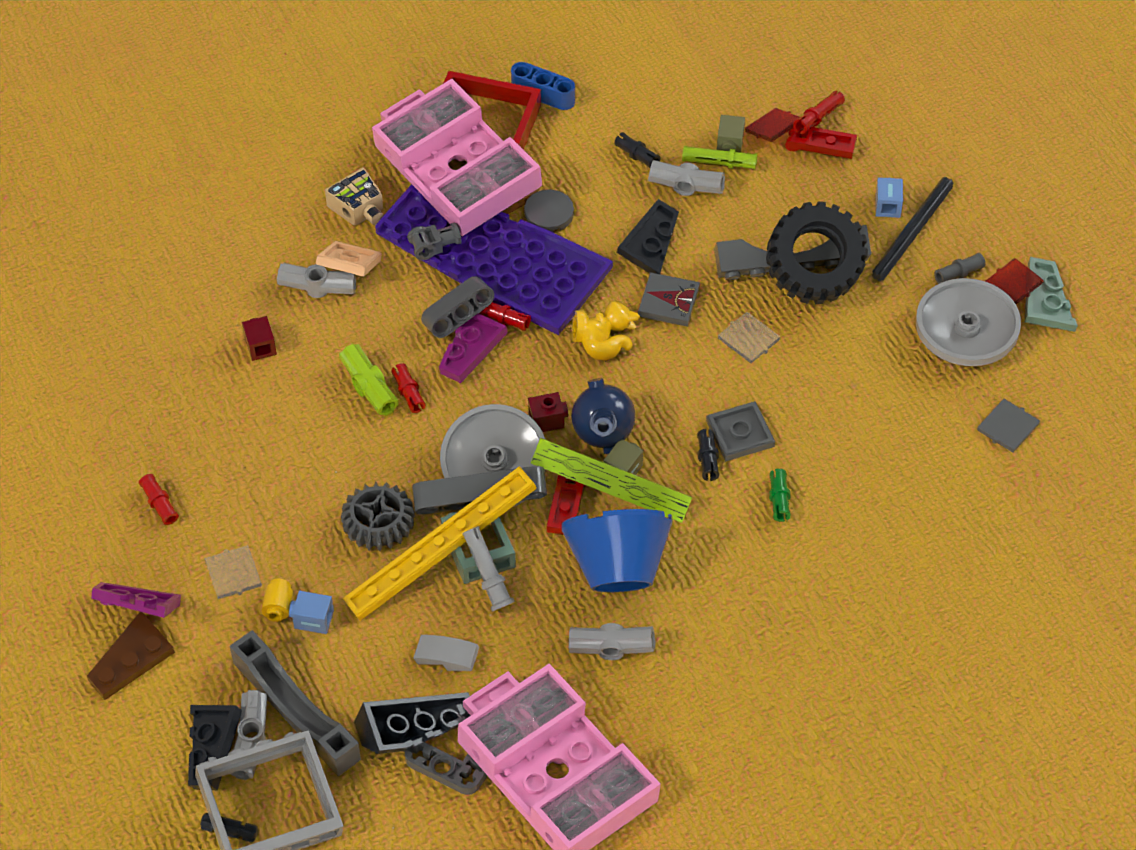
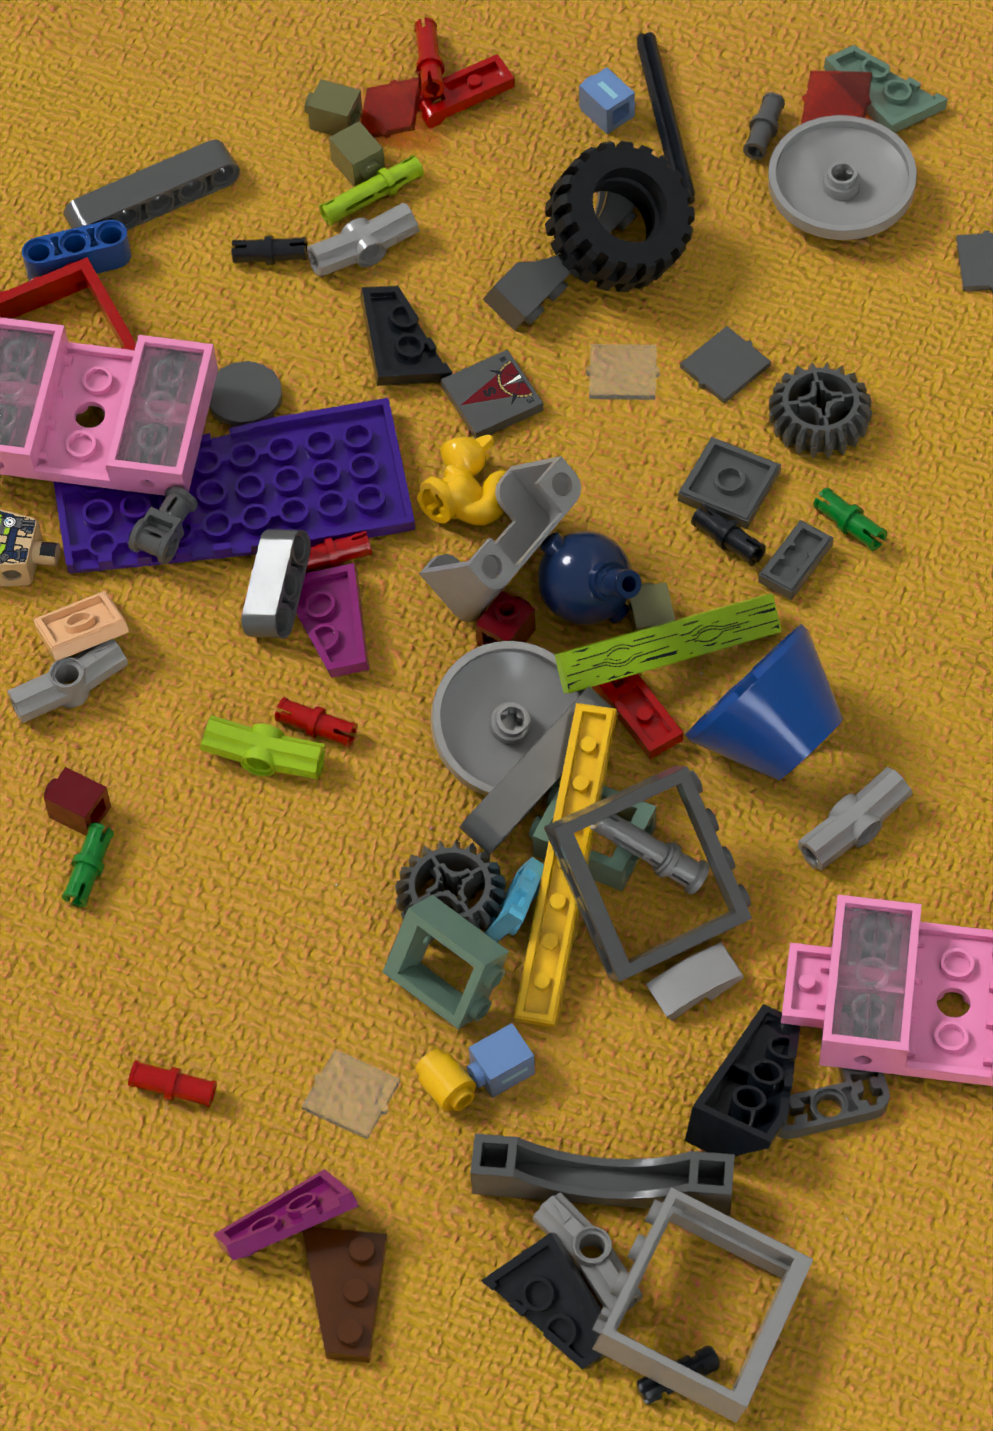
camera: 40 degrees left, 5 degrees up
none -> green pin [61,823,114,907]
none -> dark grey beam [63,140,240,230]
none -> olive brick [304,79,363,135]
none -> sand green window [383,895,509,1029]
none -> light grey windscreen [419,456,581,622]
none -> medium azure wing [484,857,544,942]
none -> dark grey window [544,765,752,982]
none -> dark grey piece [680,326,771,404]
none -> dark grey plate [758,520,833,600]
none -> dark grey gear [769,362,872,459]

